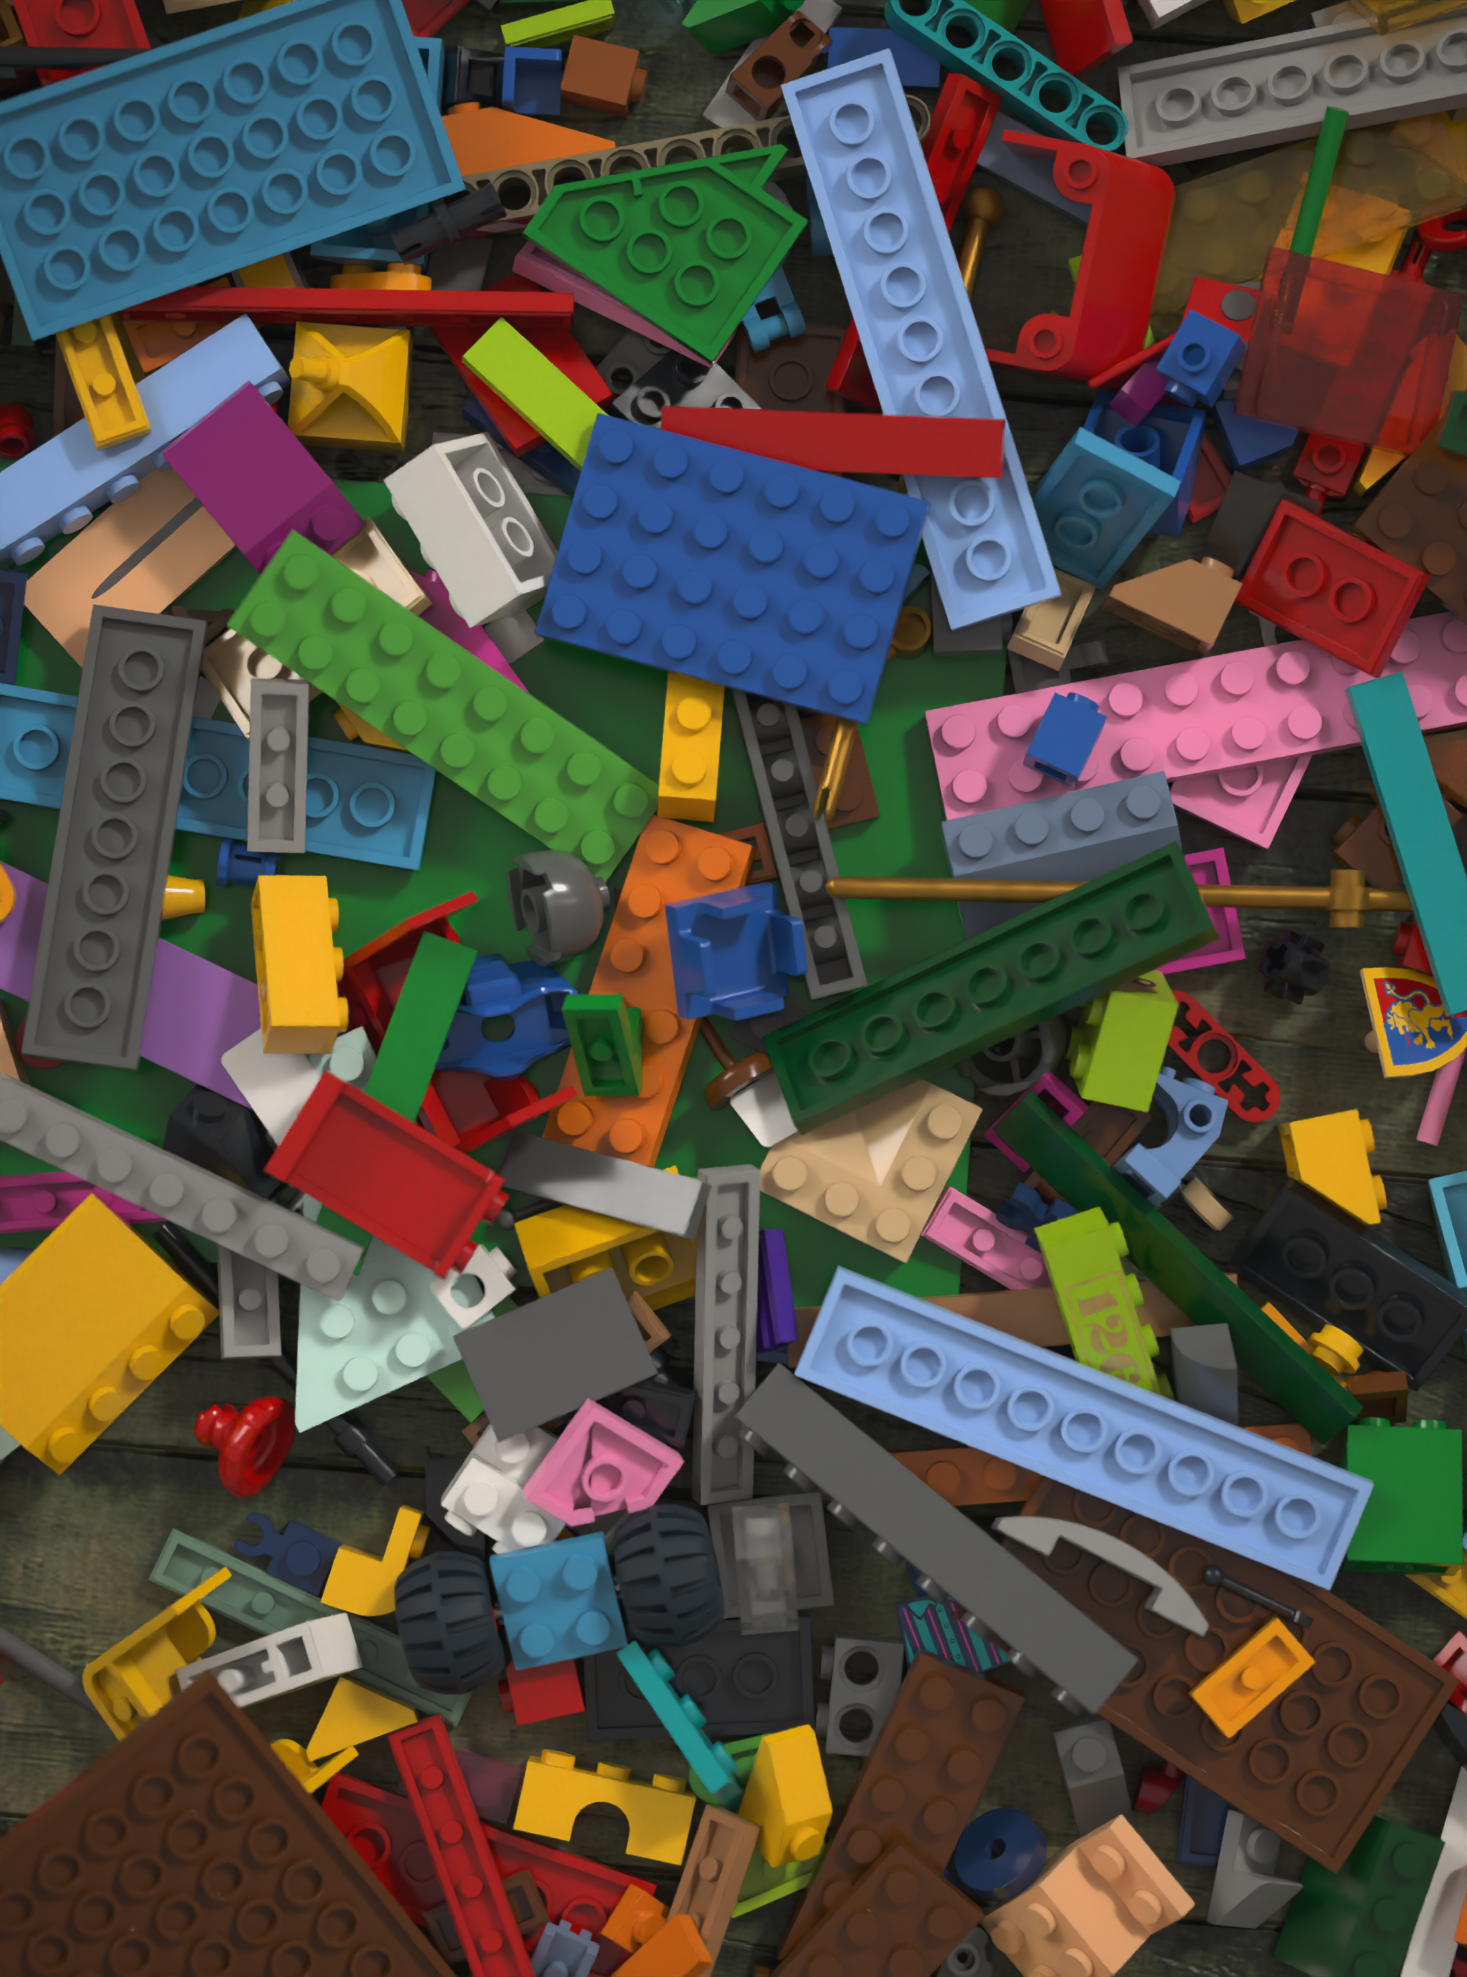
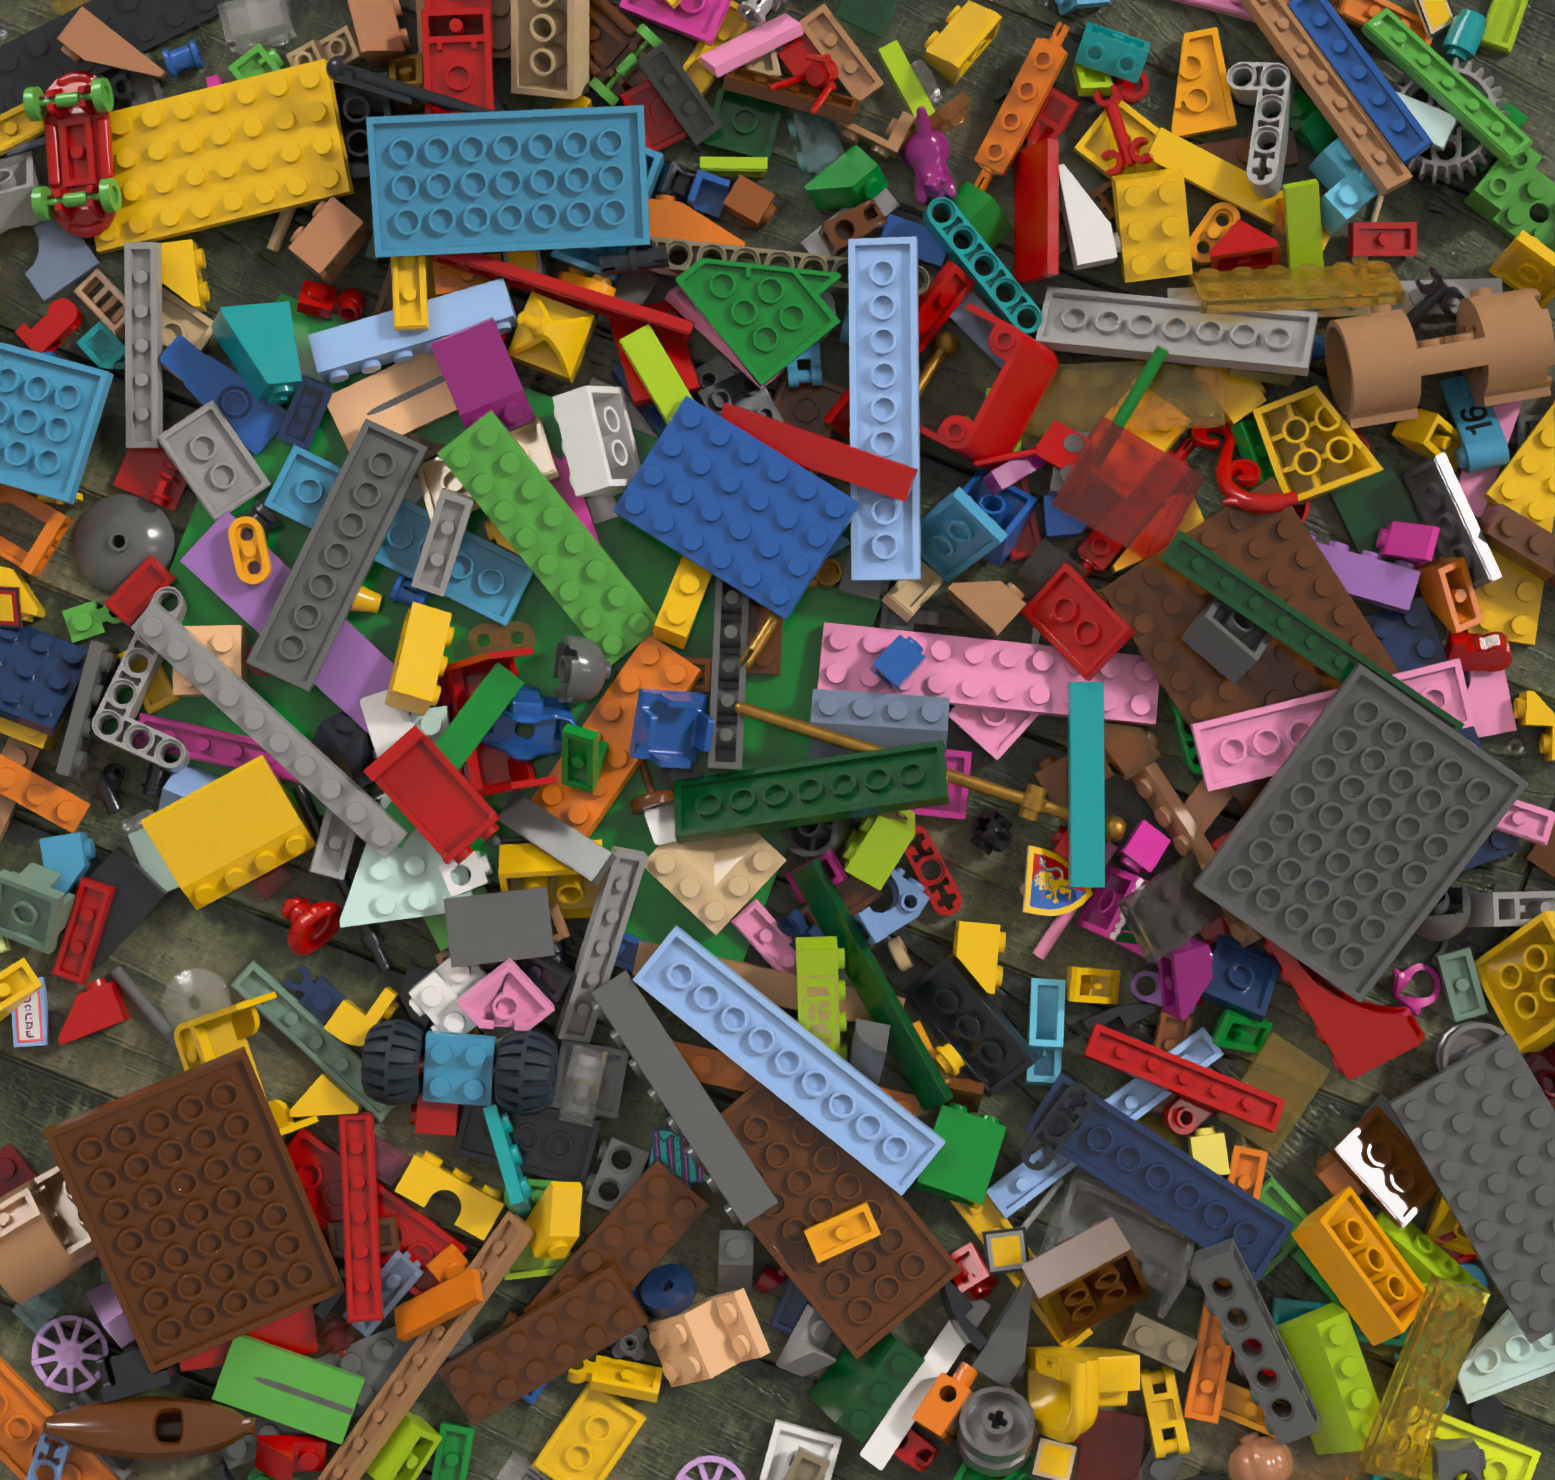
camera: 15 degrees right, 0 degrees up
white slope [175,1612,363,1709] -> none
dark purple tile [756,1228,799,1353] -> none
light grey slope [991,1516,1208,1636] -> none
blue brick [1156,309,1246,408] -> none
black hinge [1202,1564,1314,1629] -> none
none -> clear dish [163,968,231,1029]
none -> clear red tile [251,864,294,900]
none -> clear orange plate [467,621,536,656]

